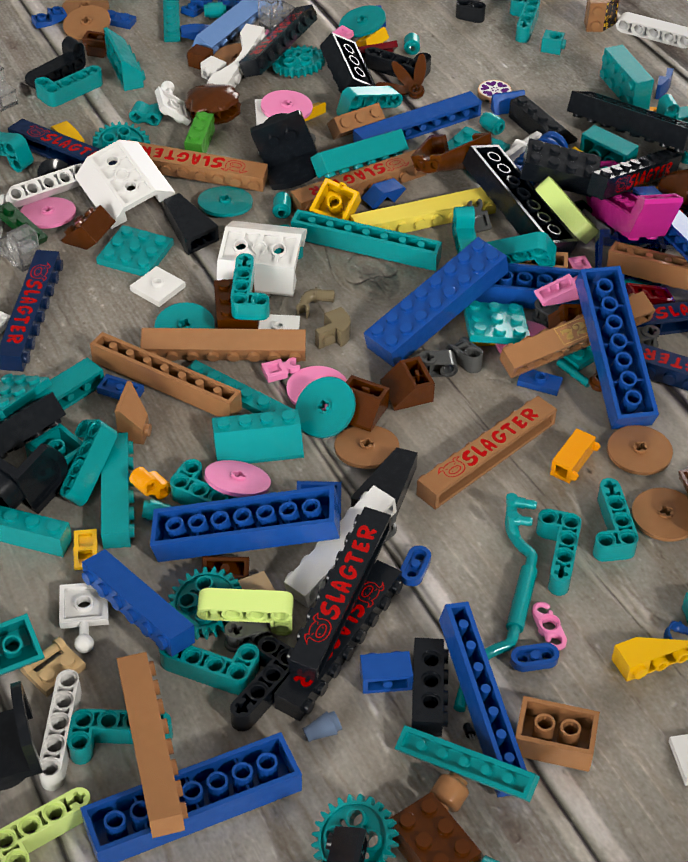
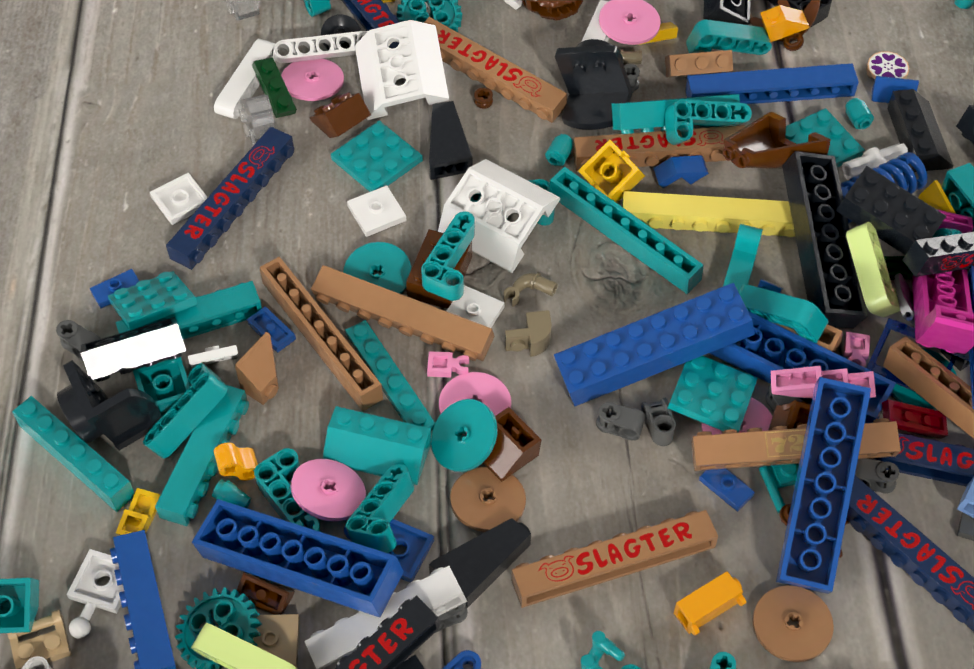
camera: 25 degrees right, 10 degrees up
bright green brick [184,112,215,153] -> none
teal piece [198,186,253,217] -> none
reddish brown slope [380,356,435,411] -> none
dark grey plate [467,199,492,233] -> none
none -> white plate [188,345,239,368]
none -> teal beam [346,464,414,553]
none -> reddish brown bush [474,88,493,109]
none -> teal beam [665,99,752,145]
none -> light orange slope [760,5,809,42]

